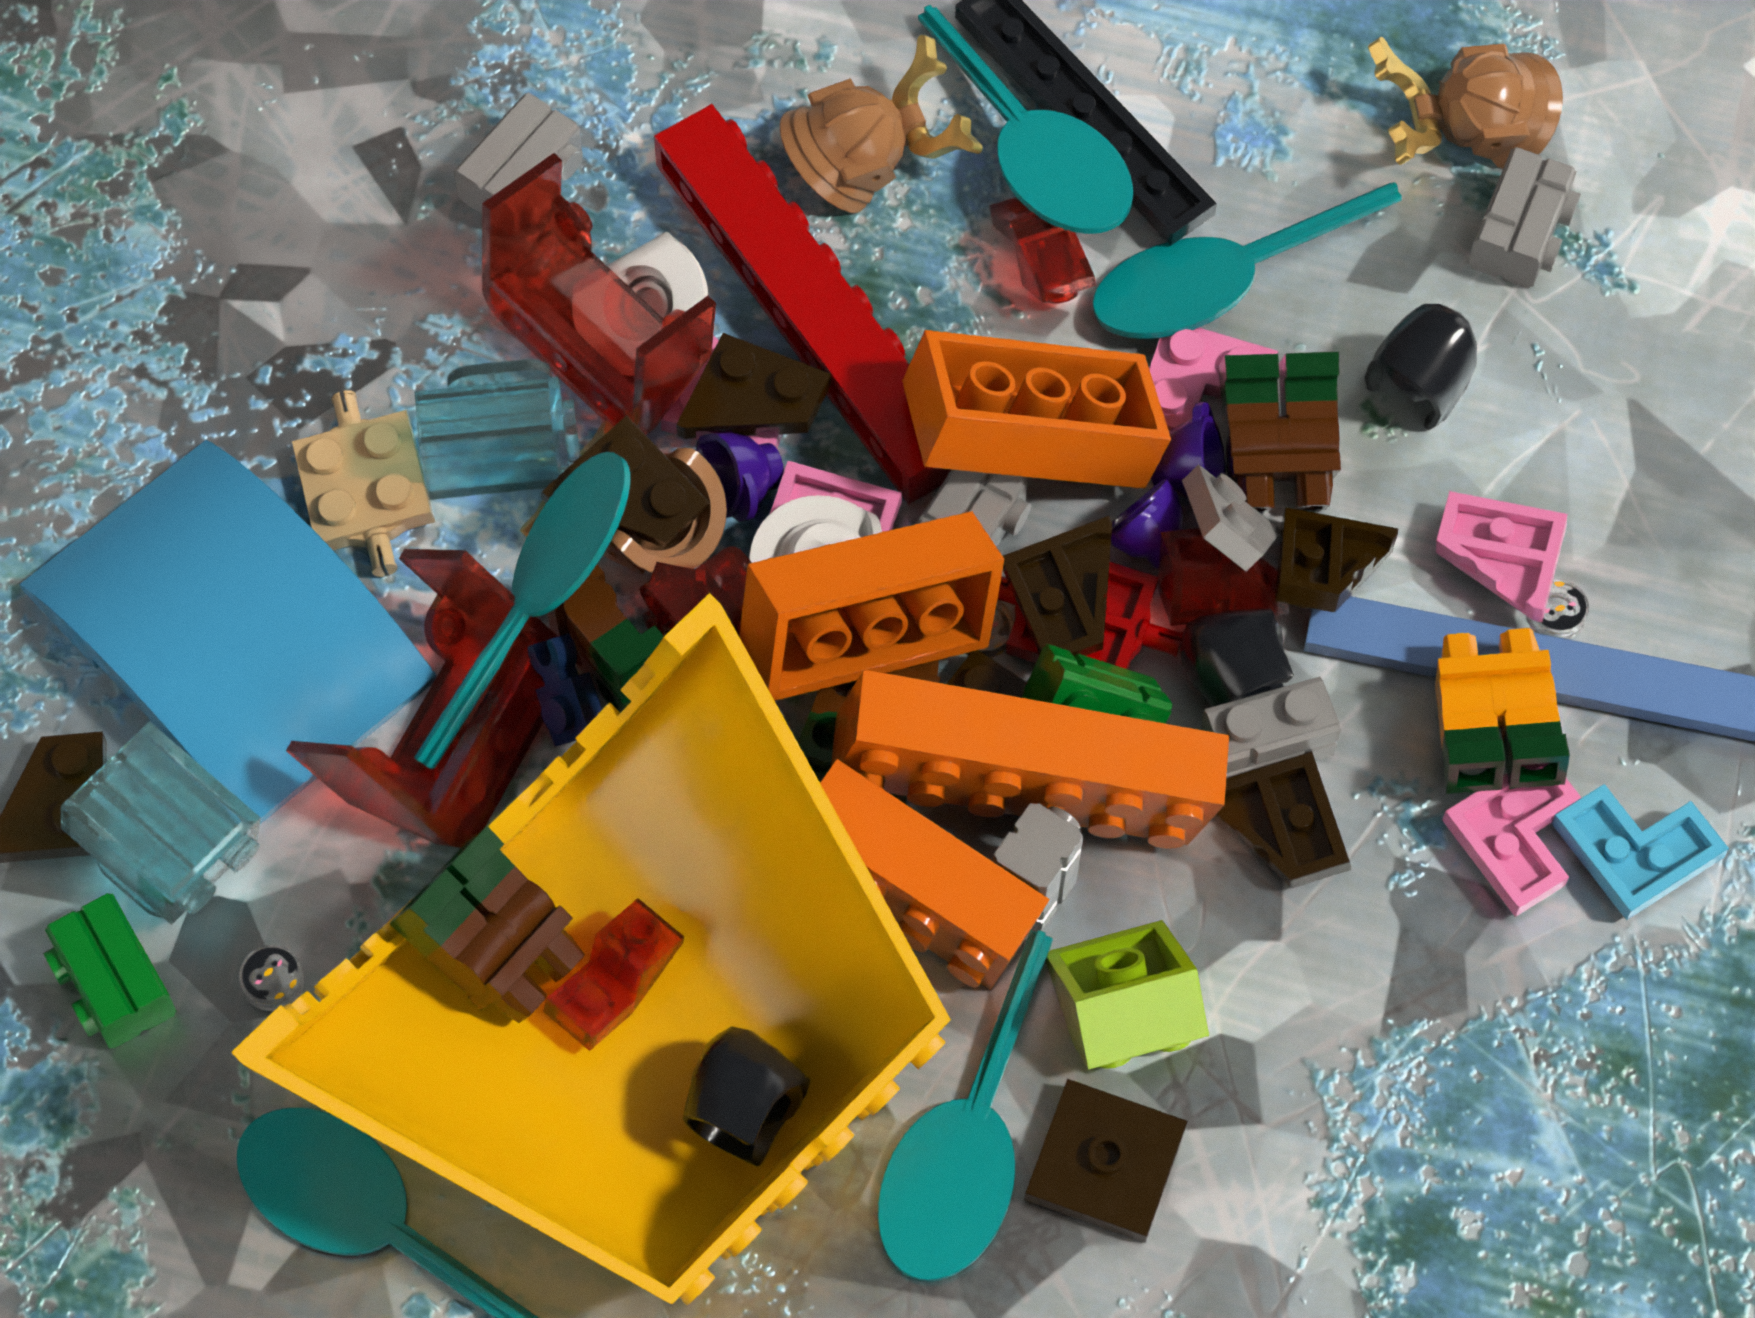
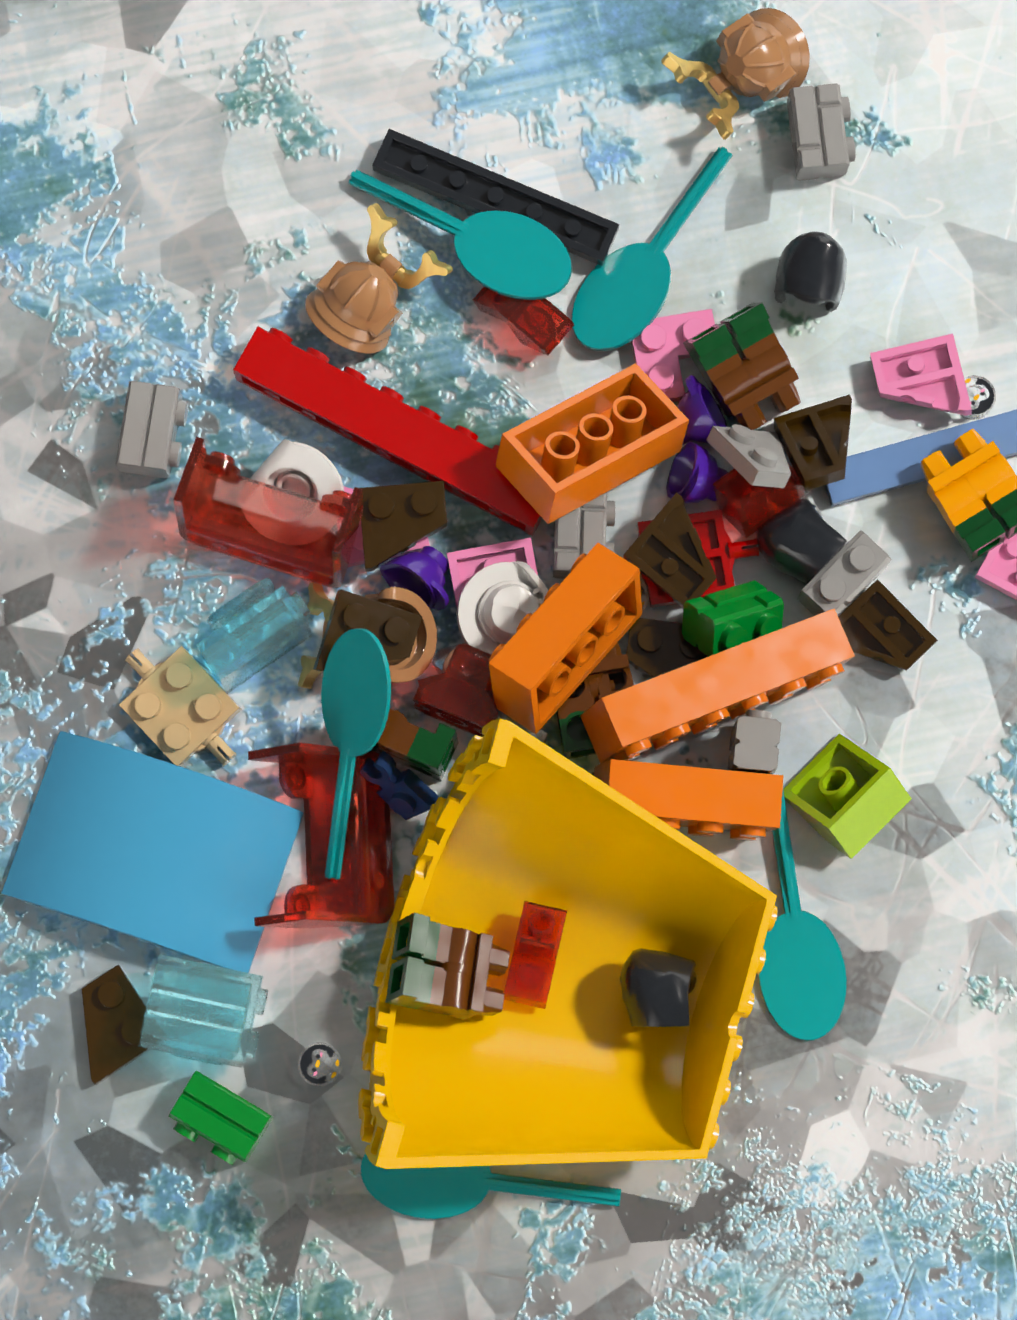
camera: 30 degrees left, 15 degrees up
dark brown plate [1024,1078,1188,1243] -> none

